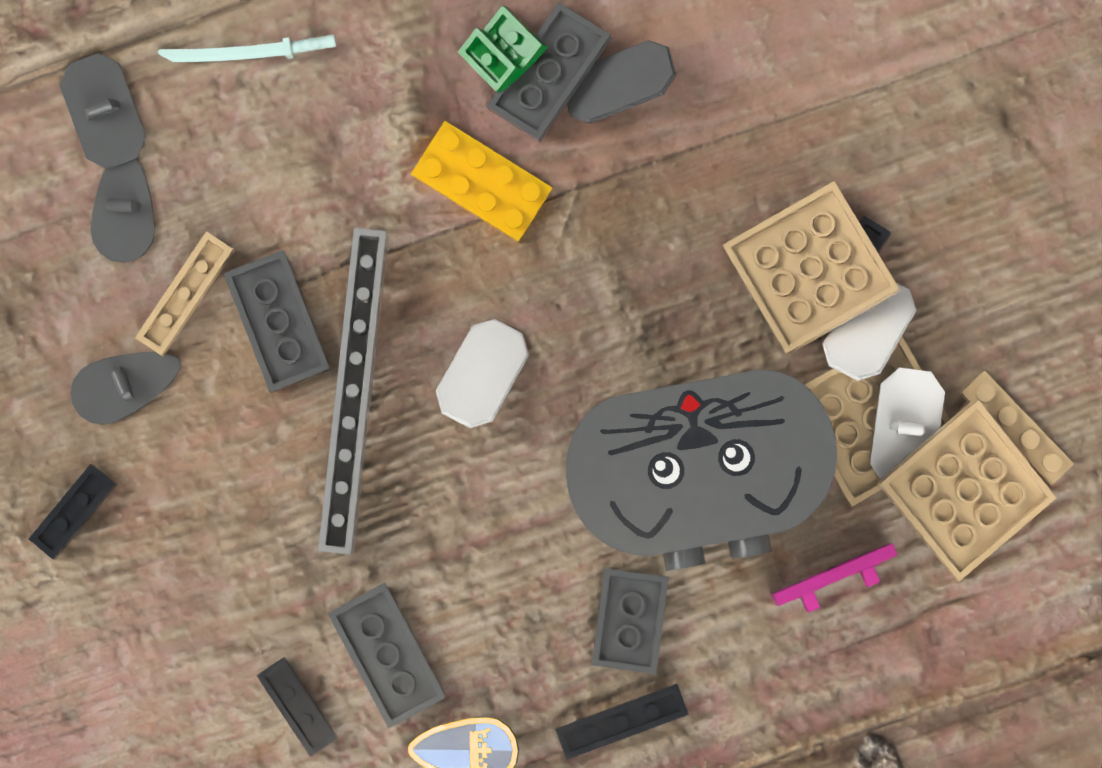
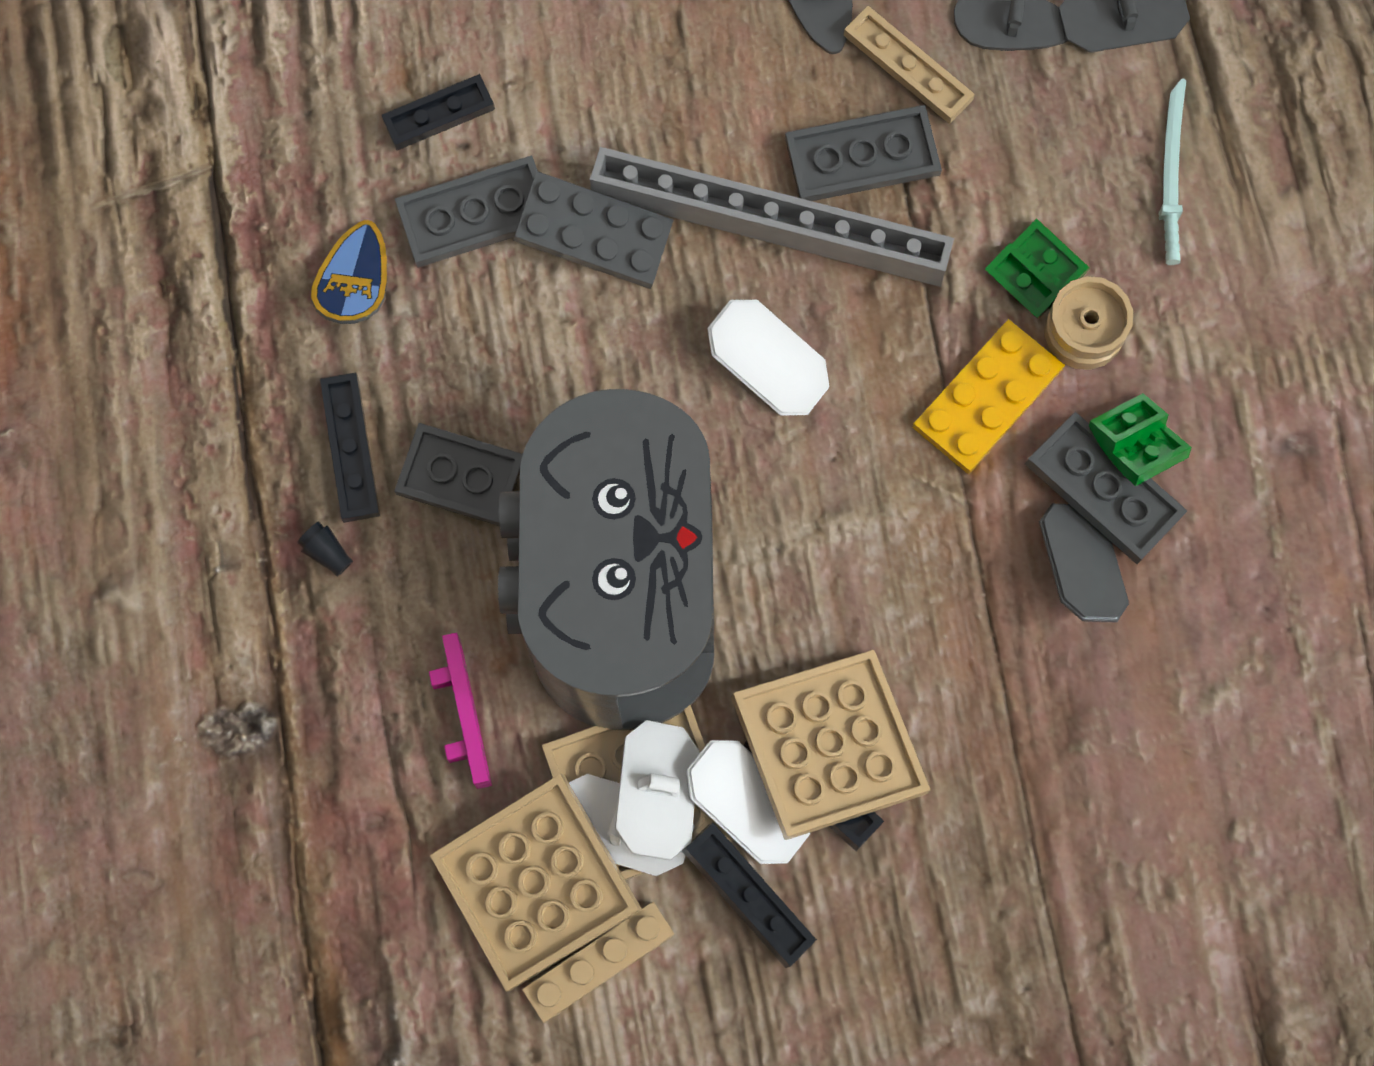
camera: 100 degrees right, 10 degrees down
none -> black cone [297,521,353,577]
none -> dark grey plate [513,171,674,289]
none -> white shield [615,720,700,861]
none -> black plate [682,823,817,968]
none -> green slope [985,218,1090,319]
none -> tan wheel [1044,276,1133,370]

